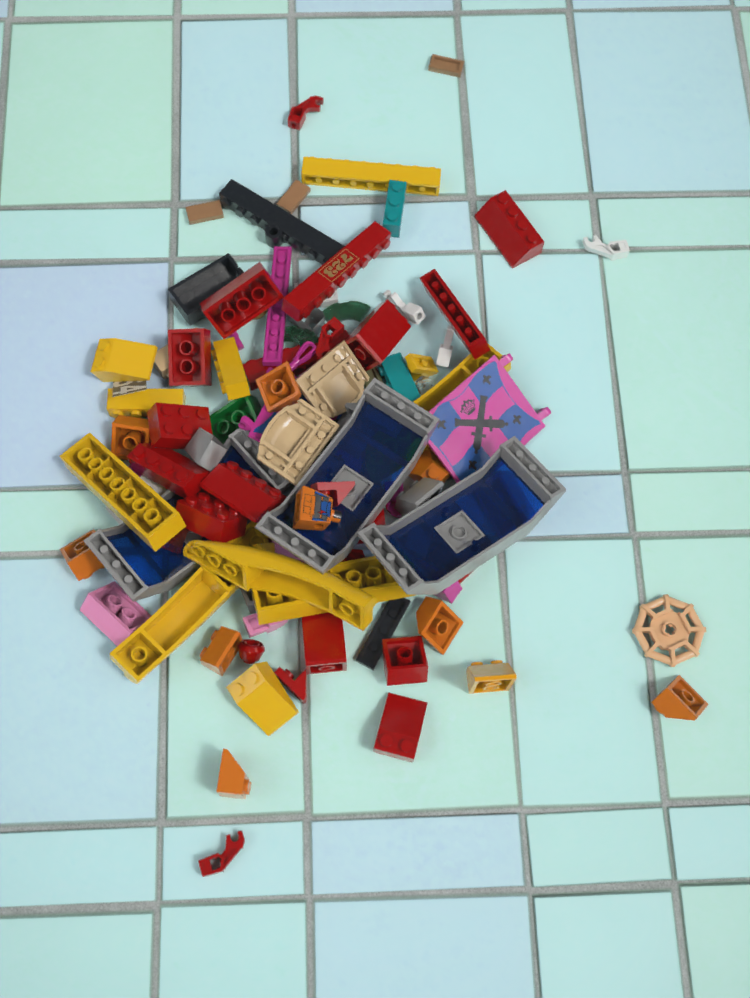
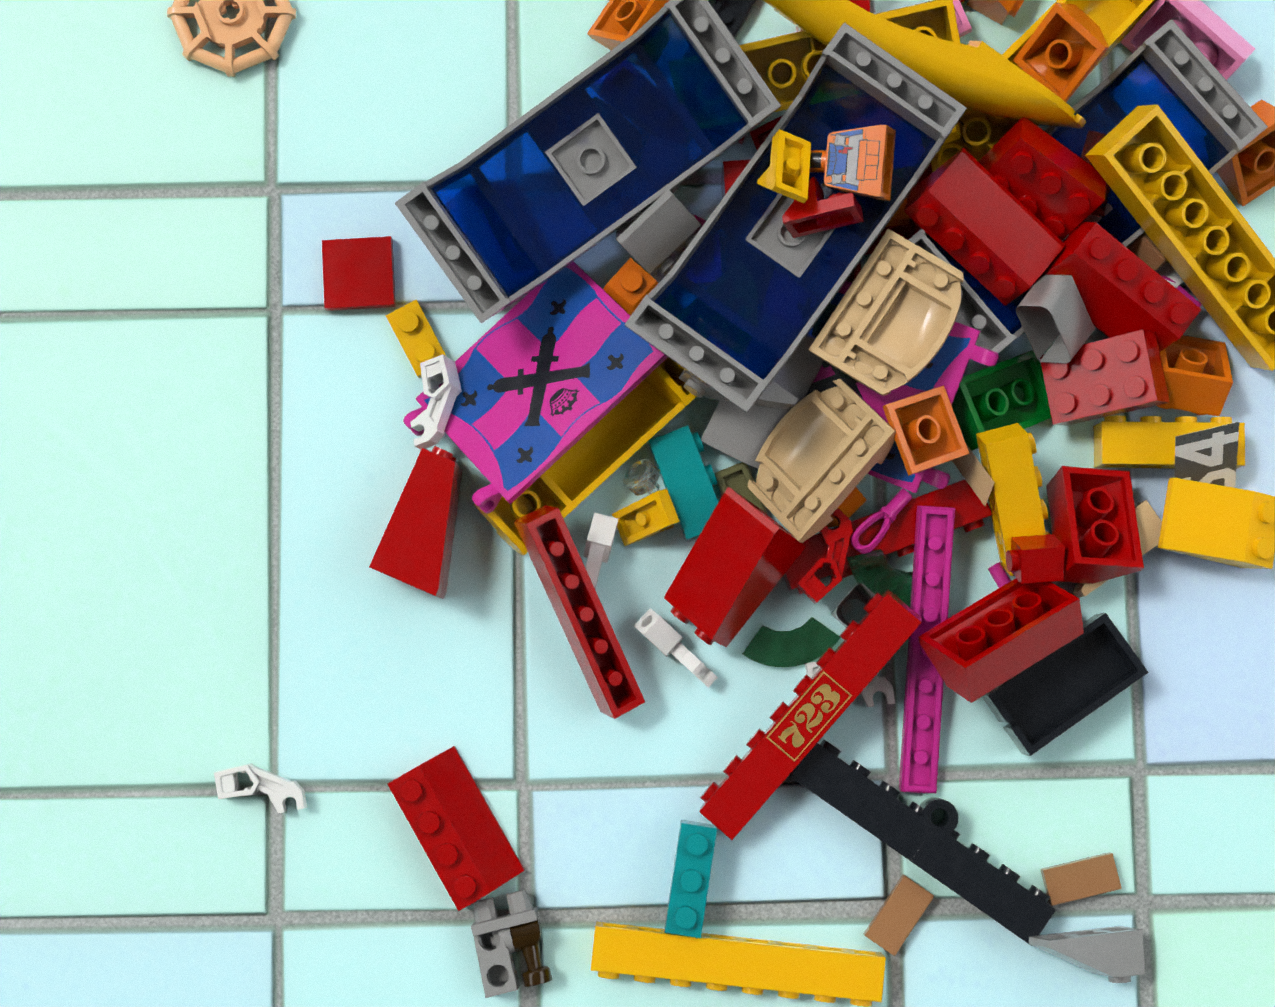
camera: 170 degrees left, 15 degrees up
none -> red tile [322,236,396,311]
none -> red slope [369,446,463,599]
none -> yellow plate [385,300,447,378]
none -> white piece [410,354,462,449]
none -> light grey hips [471,889,553,998]
none -> yellow slope [757,129,811,203]
none -> tan sticker [952,444,995,506]
none -> red brick [1006,534,1065,584]
none -> orange slope [1013,2,1109,102]
none -> light grey slope [1029,926,1146,983]

